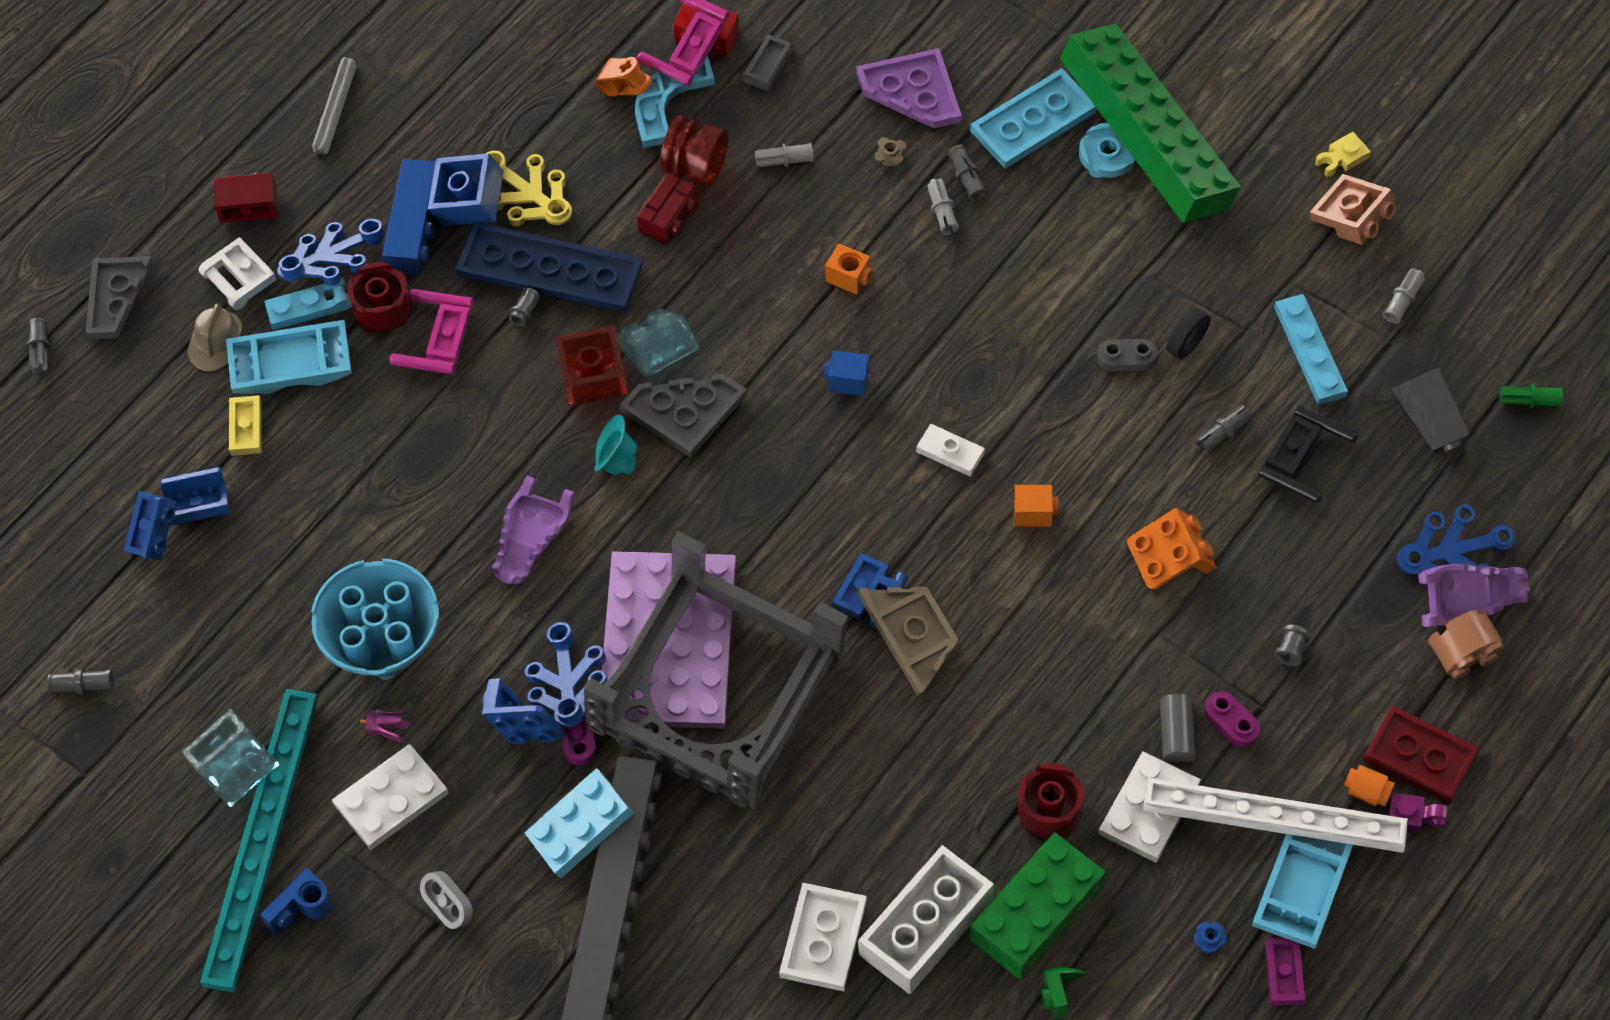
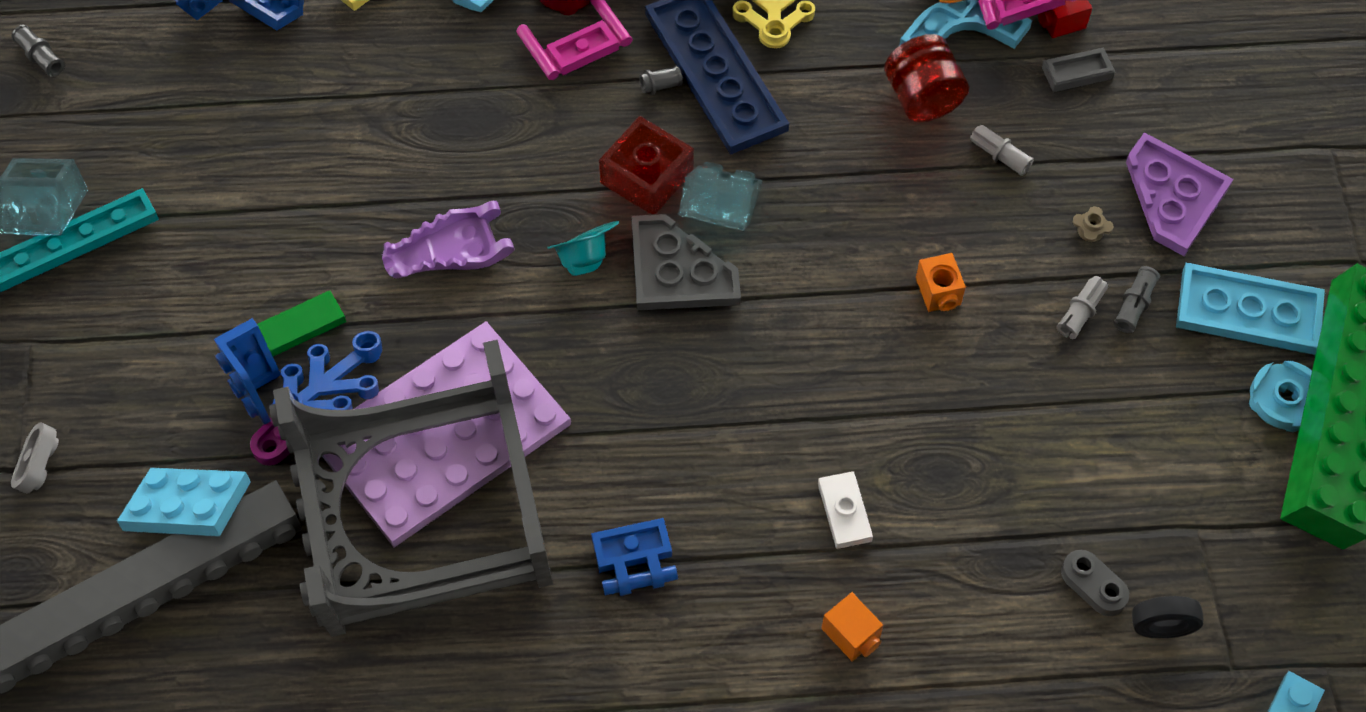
camera: 45 degrees right, 0 degrees up
medium azure cone [311,558,439,680] -> none
white plate [332,744,449,850] -> none
flat silver piece [360,709,410,743] -> none
dark red brick [636,174,699,245] -> none
blue brick [824,350,869,396] -> none
dark tan wing [857,587,958,696] -> none
none -> green tile [257,290,347,356]

